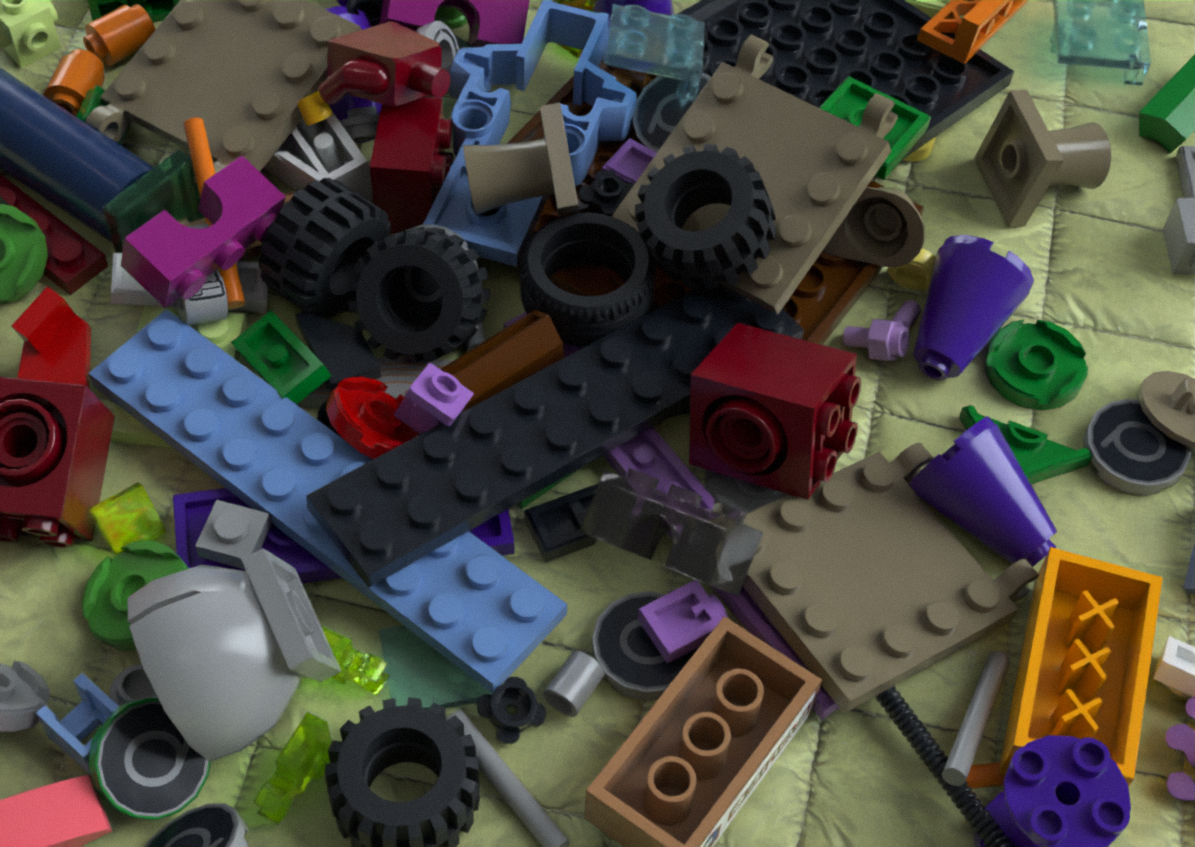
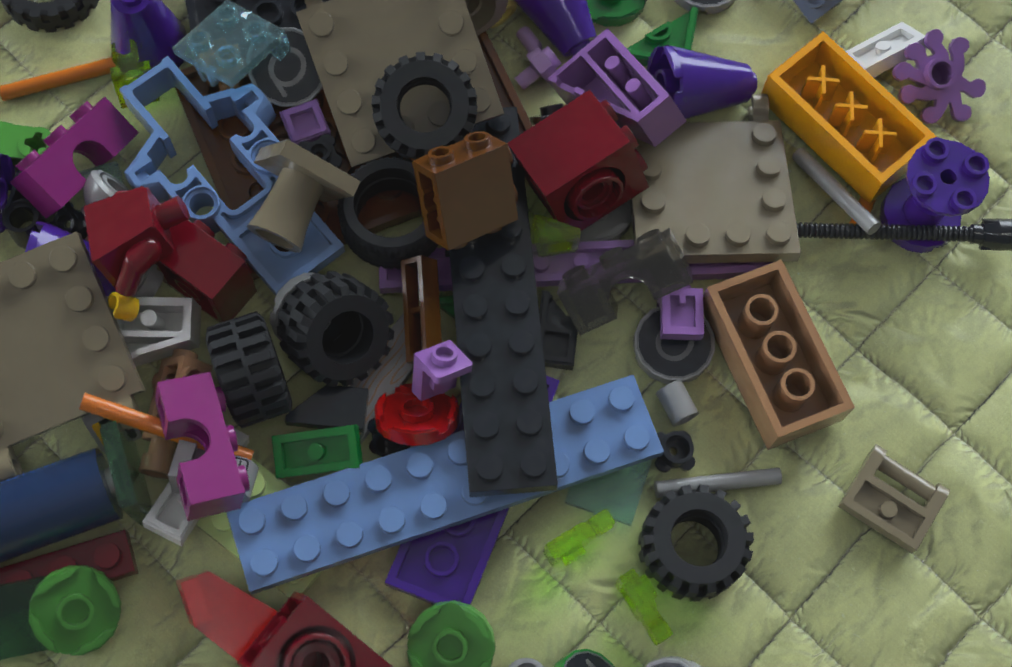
camera: 60 degrees left, 15 degrees up
clear neon green tile [89,482,167,557] -> none
light grey plate [128,548,341,761] -> none
light grey plate [195,500,271,569] -> none
none -> reddish brown brick [412,131,519,251]
none -> clear neon green slope [533,215,581,257]
none -> medium lavender wedge [547,28,686,147]

